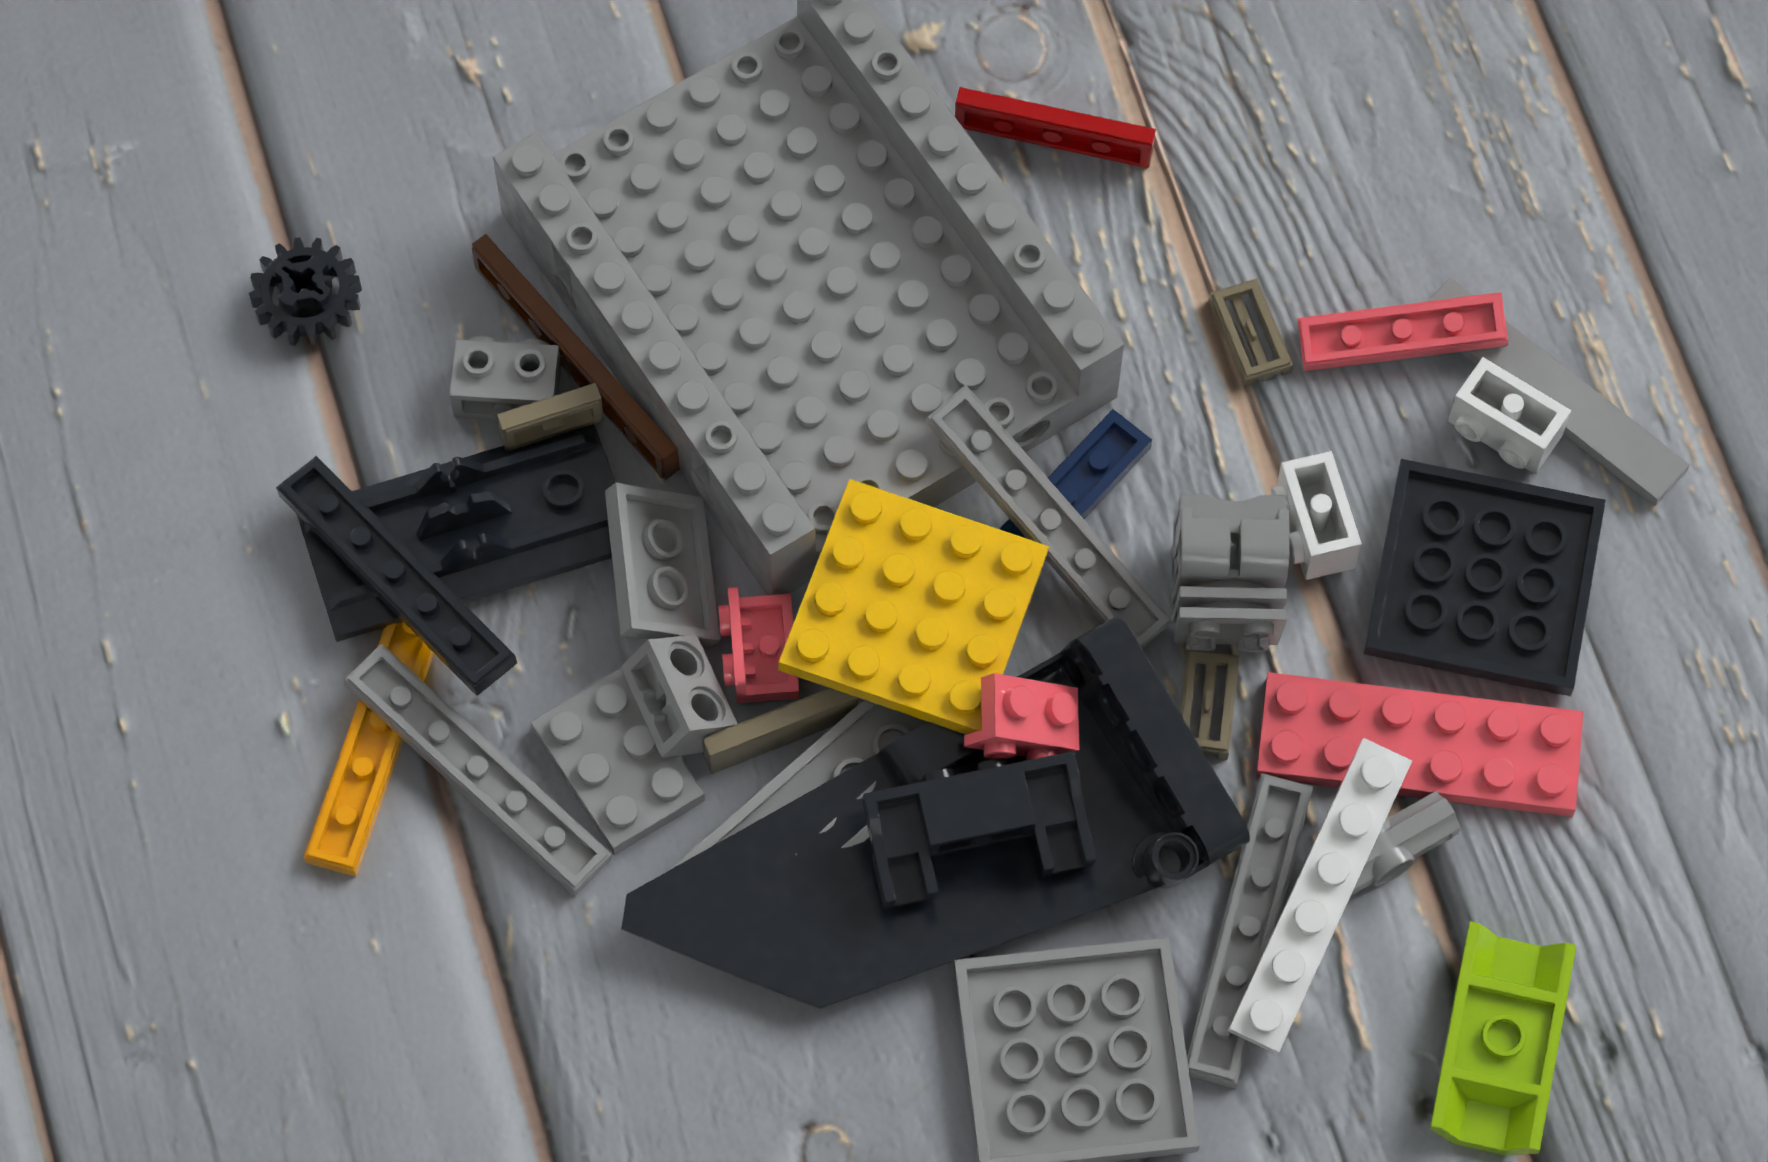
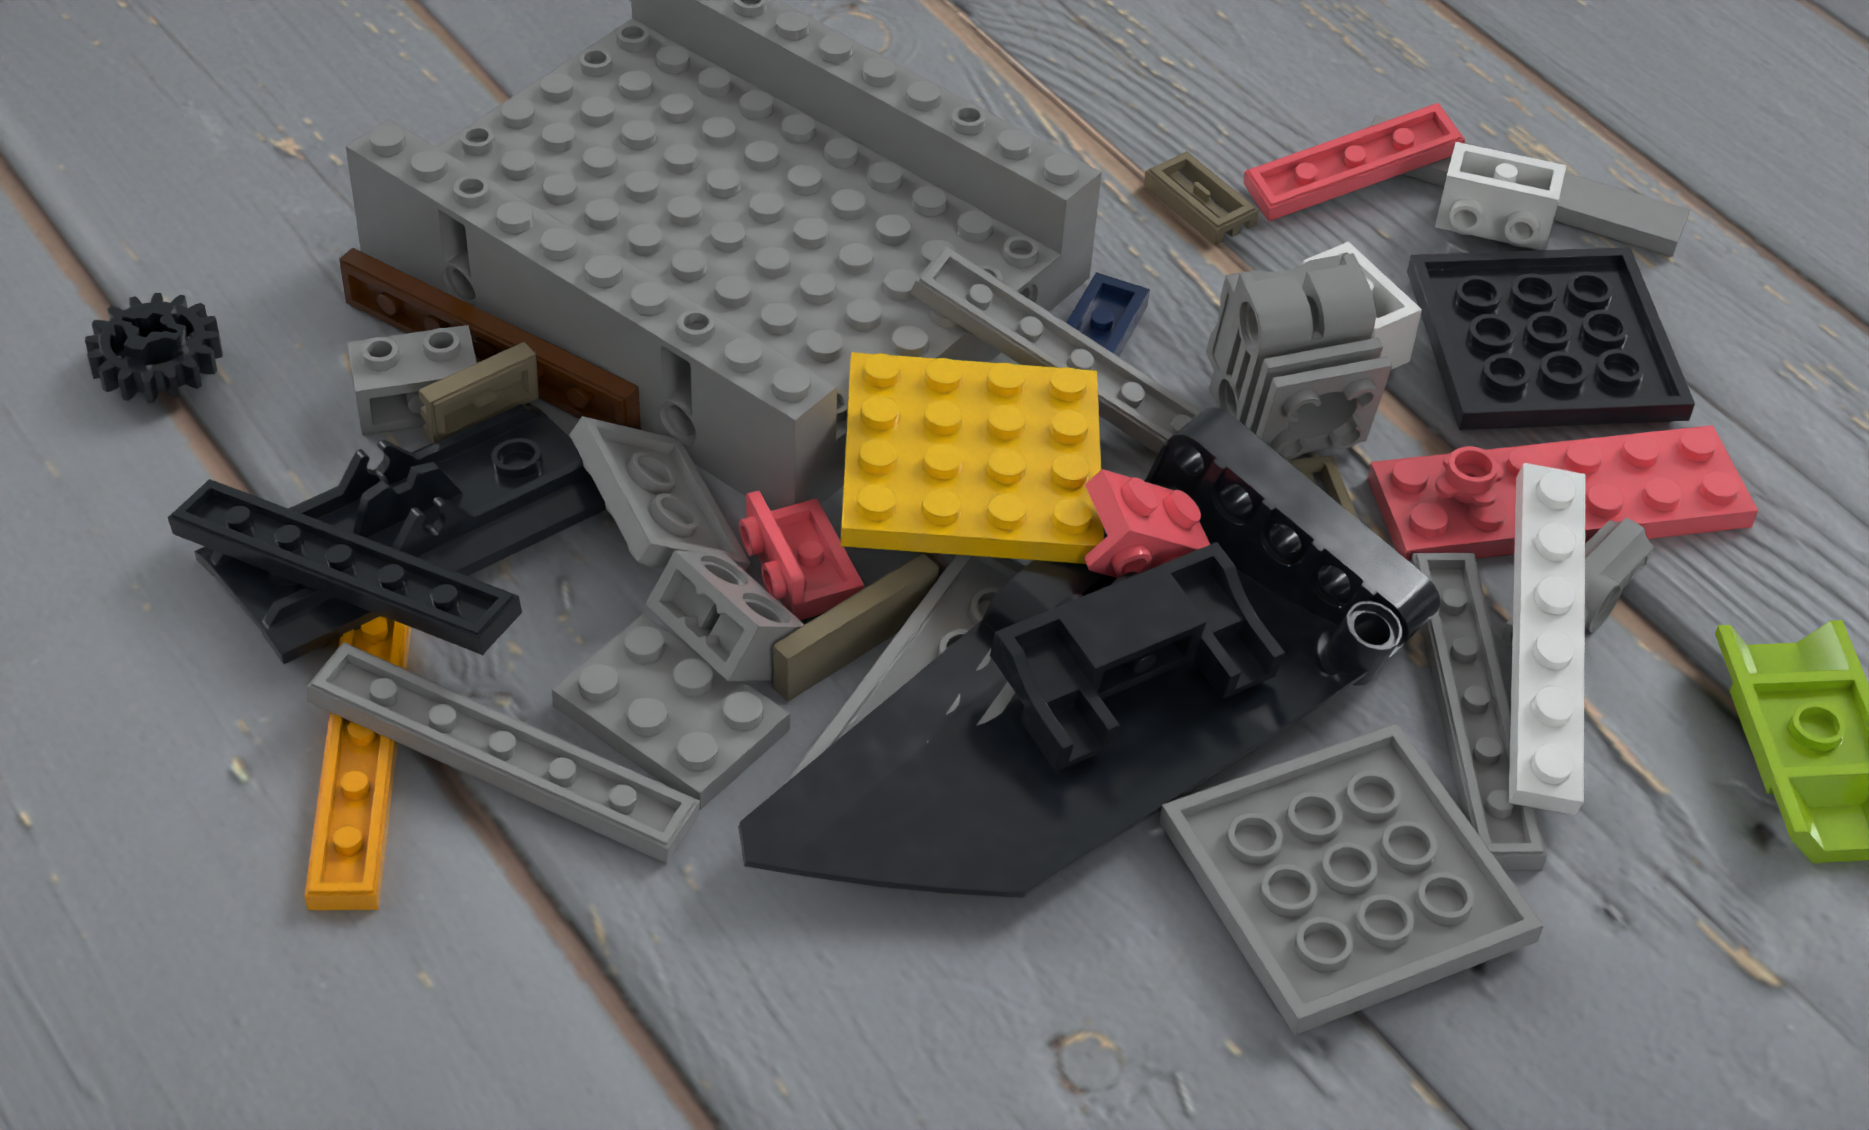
camera: 20 degrees left, 20 degrees down
red tile [955,87,1156,168] -> none
none -> coral plate [1435,446,1504,507]

